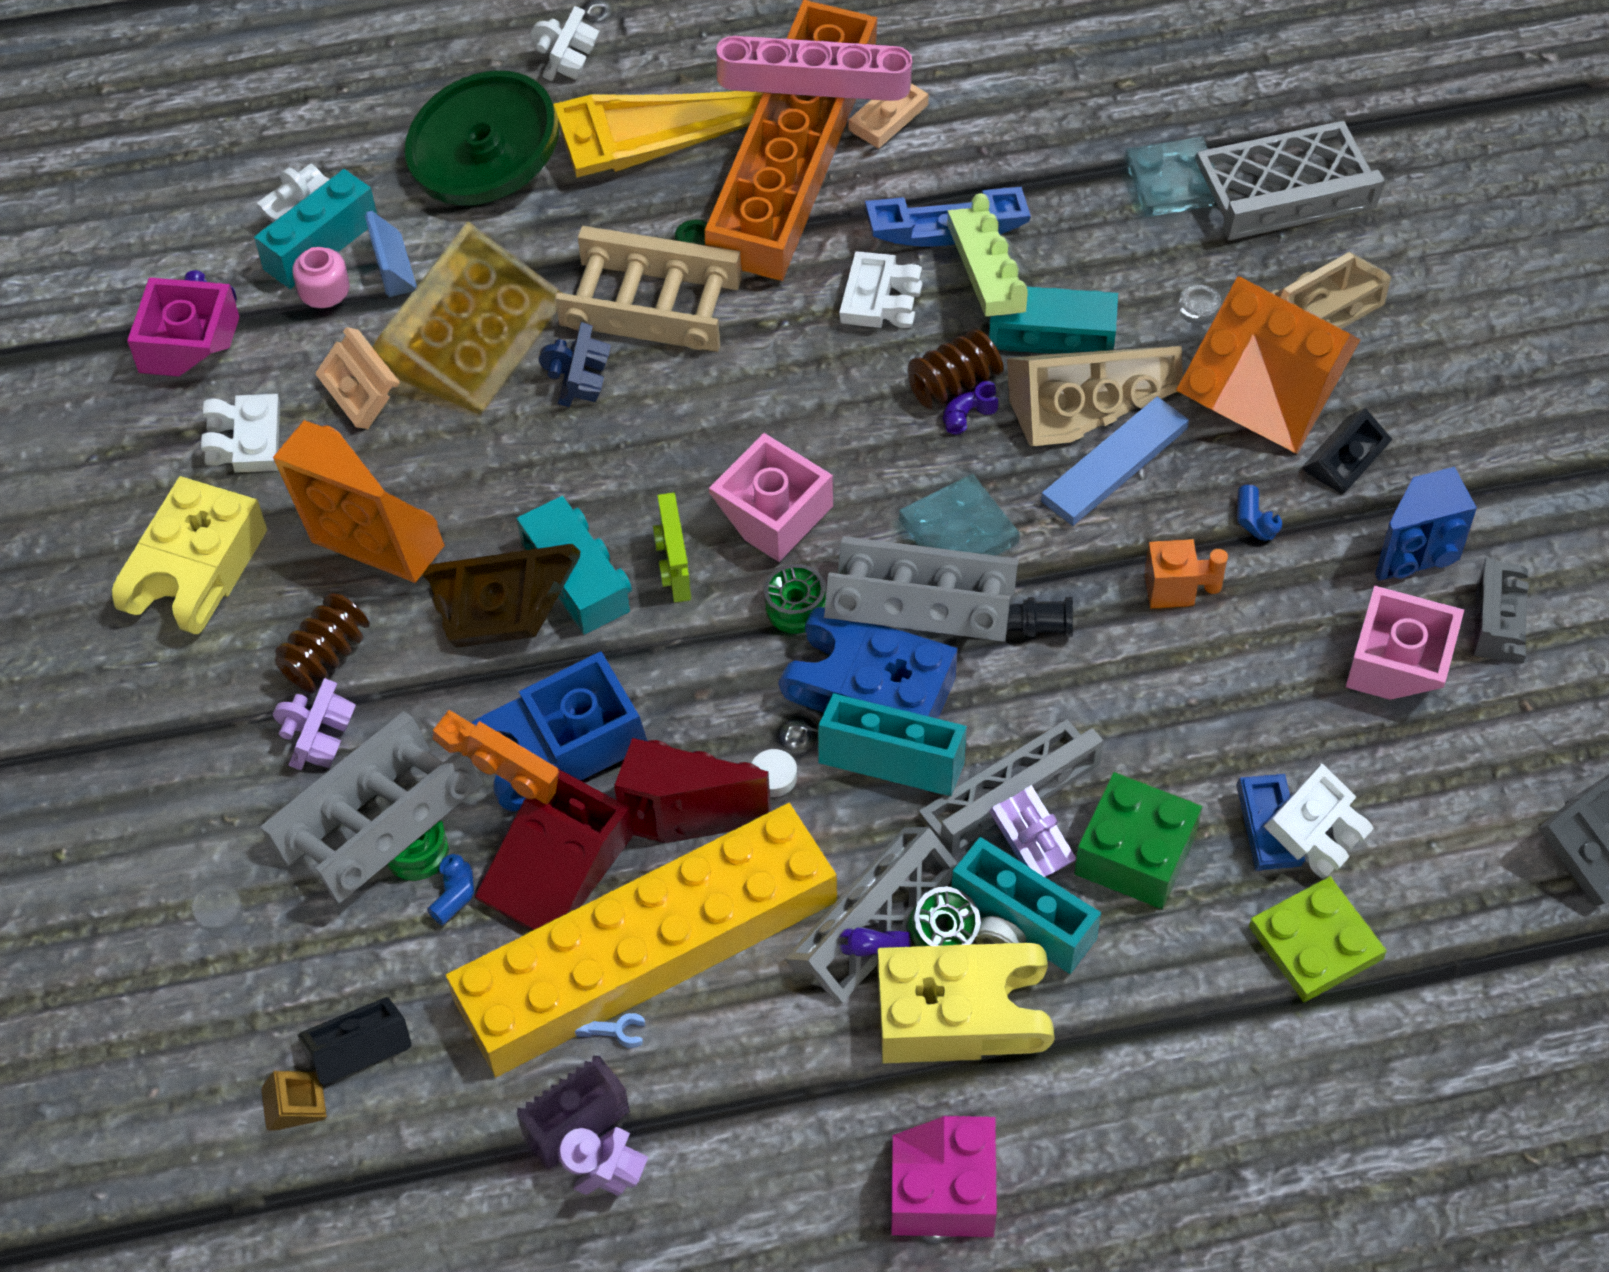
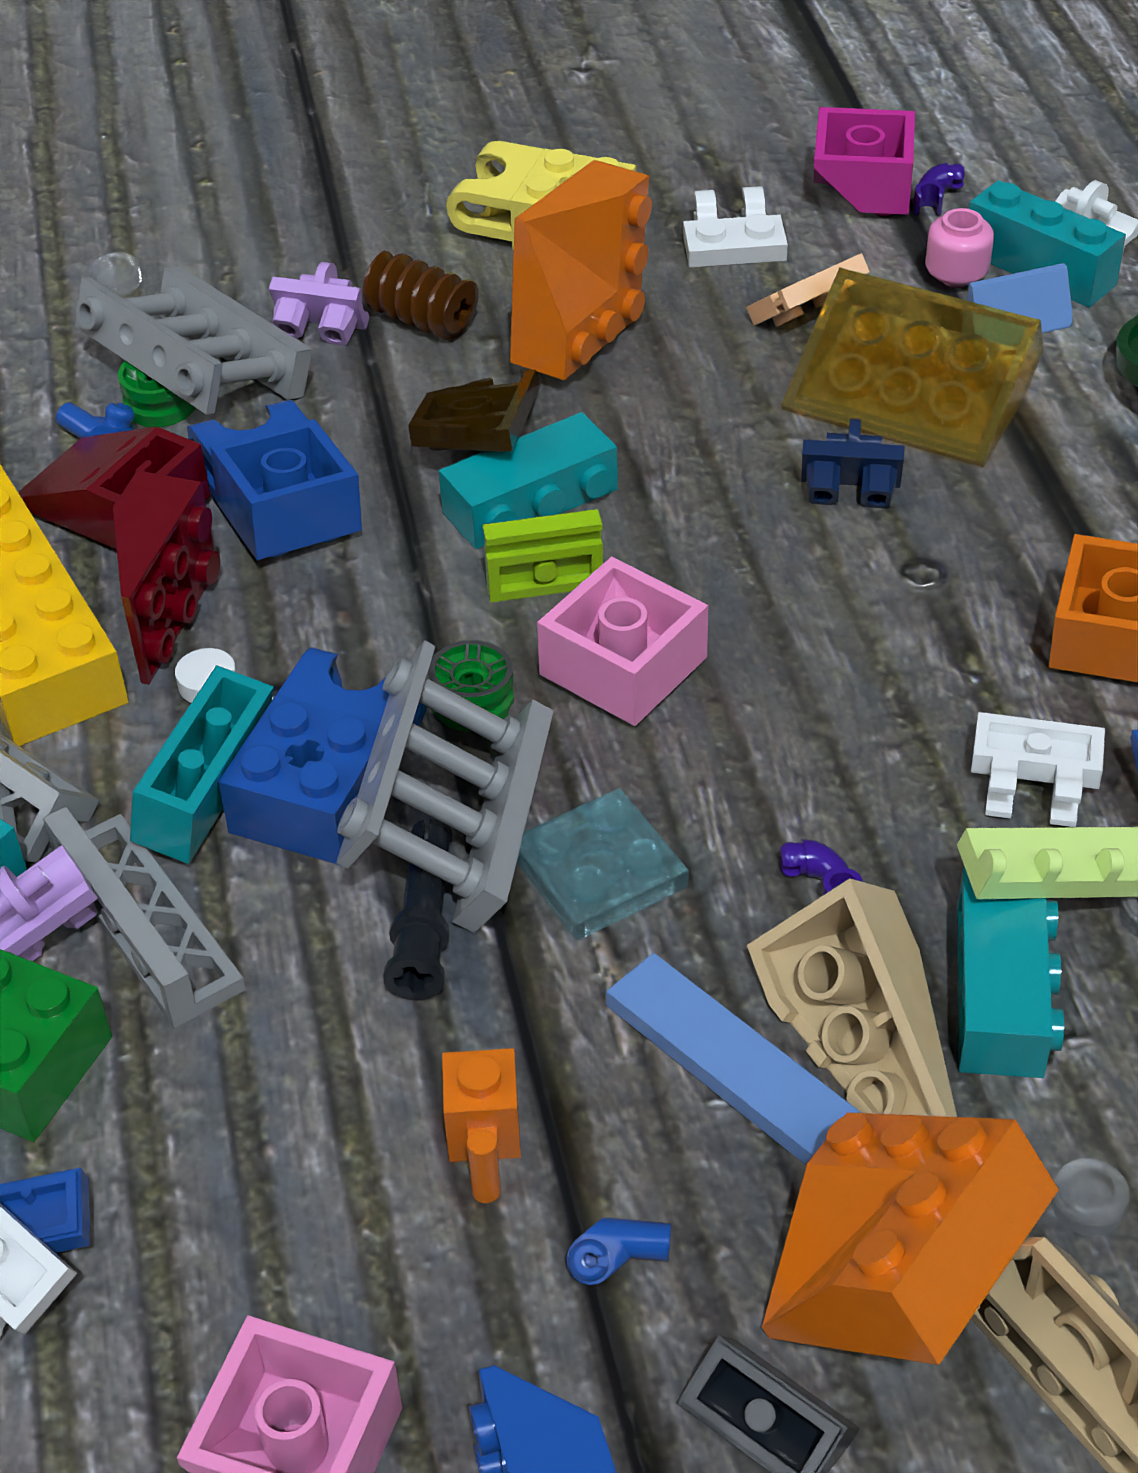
camera: 90 degrees right, 10 degrees down
orange hinge [432,710,559,805] -> none
tan fence [555,226,742,352] -> none
reddish brown piece [908,329,1004,409] -> none

